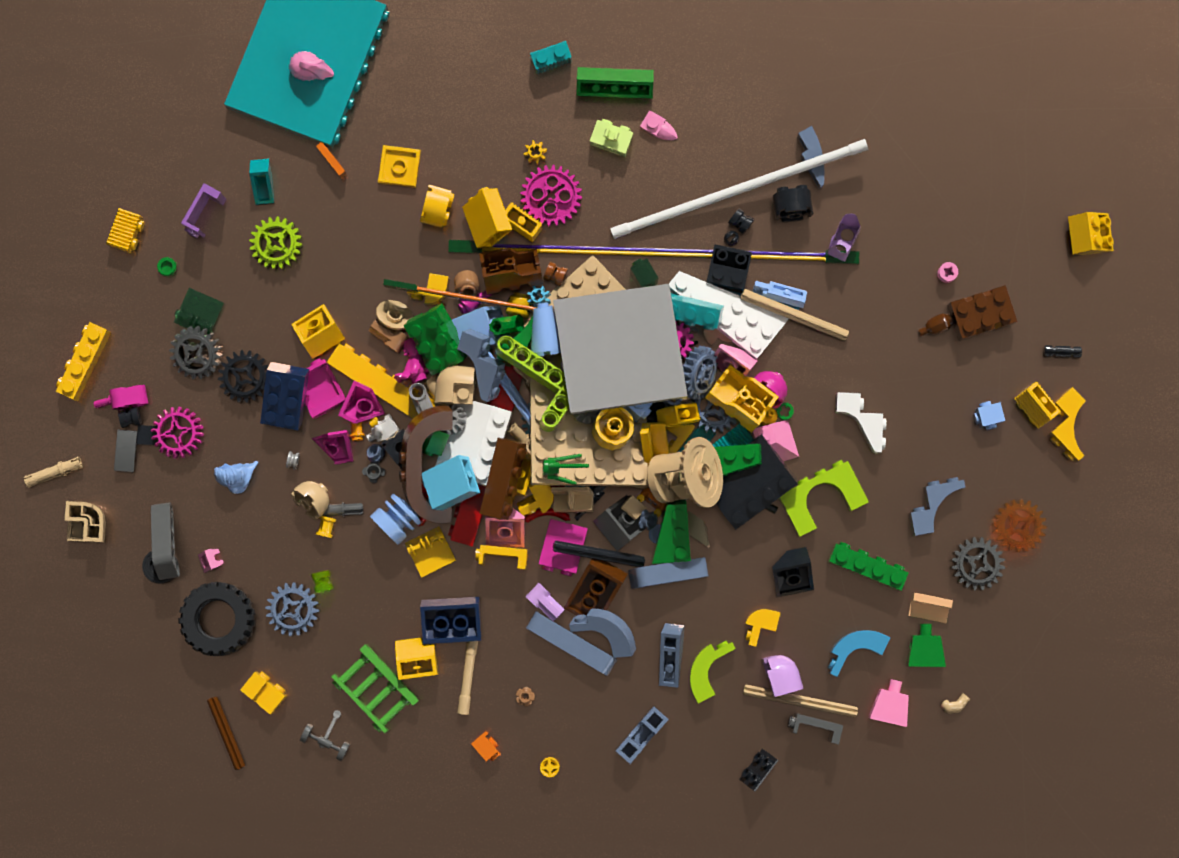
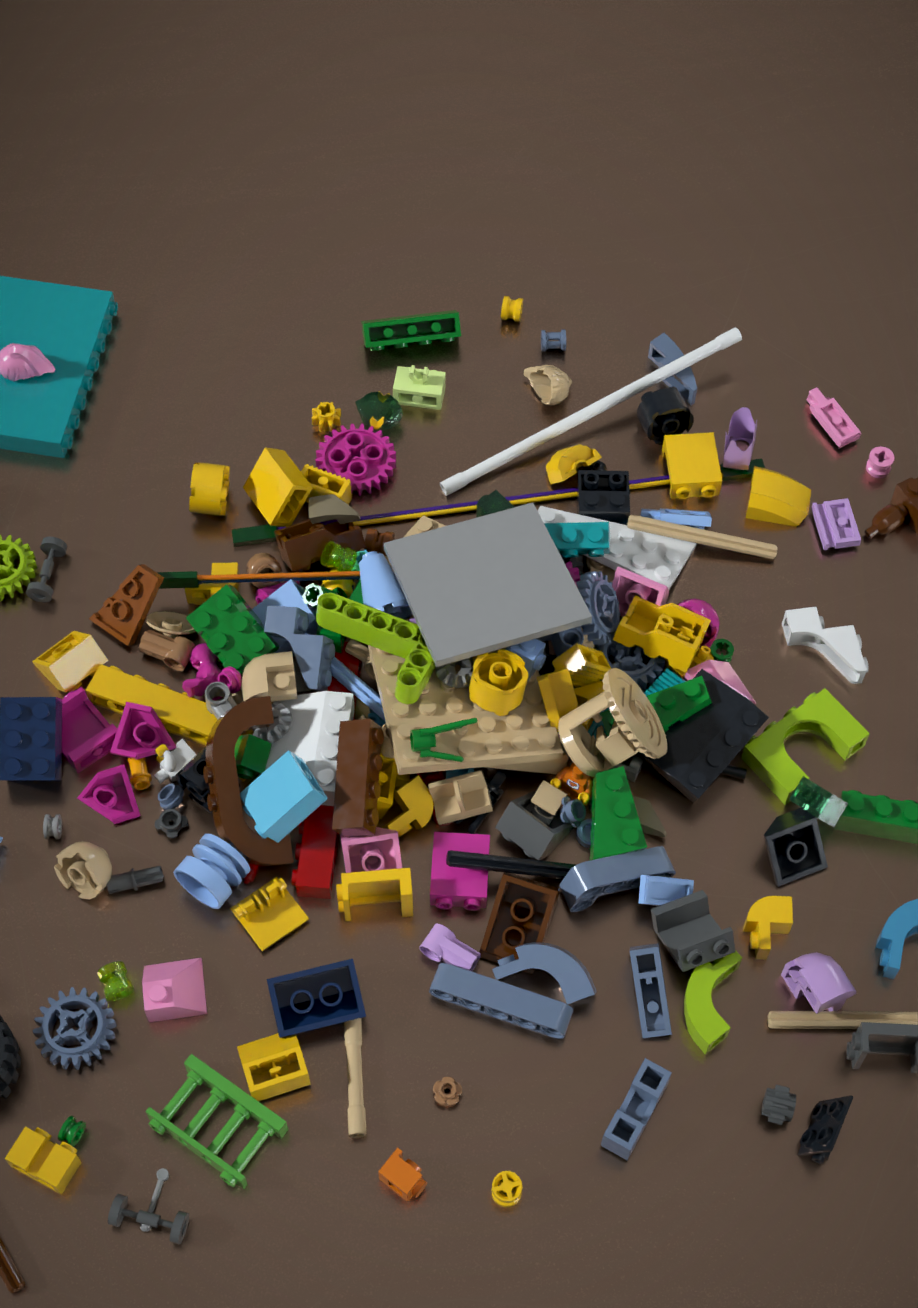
camera: 15 degrees left, 25 degrees down
yellow bush [315,516,336,538] -> none
orange tile [316,142,346,179] -> none
yellow tile [378,145,421,188] -> none
red piece [524,508,571,523] -> none
teal brick [530,41,572,75] -> none
bright pink plate [640,110,678,140] -> none
black wheel [728,208,755,234] -> none
none -> dark grey wheel [26,537,68,602]
none -> green bush [58,1116,86,1147]
none -> dark orange wing [89,564,164,646]
none -> bright pink slope [142,958,207,1023]
none -> dark pink plate [218,666,242,693]
none -> dark tan slope [309,494,360,524]
none -> clear neon green wheel [321,541,357,571]
none -> clear green hair [355,391,403,430]
none -> yellow wheel [501,296,523,322]
none -> tan hair [523,365,572,405]
none -> sand blue bush [541,329,566,352]
none -> yellow cylinder [546,444,602,484]
none -> light blue tile [638,875,694,905]
none -> dark grey panel [651,890,735,972]
none -> yellow panel [662,432,722,499]
none -> yellow slope [745,466,811,527]
none -> dark grey gear [761,1084,796,1125]
none -> clear green brick [789,776,848,827]
none -> bright pink hinge [806,387,861,448]
none -> lavender plate [811,498,861,550]

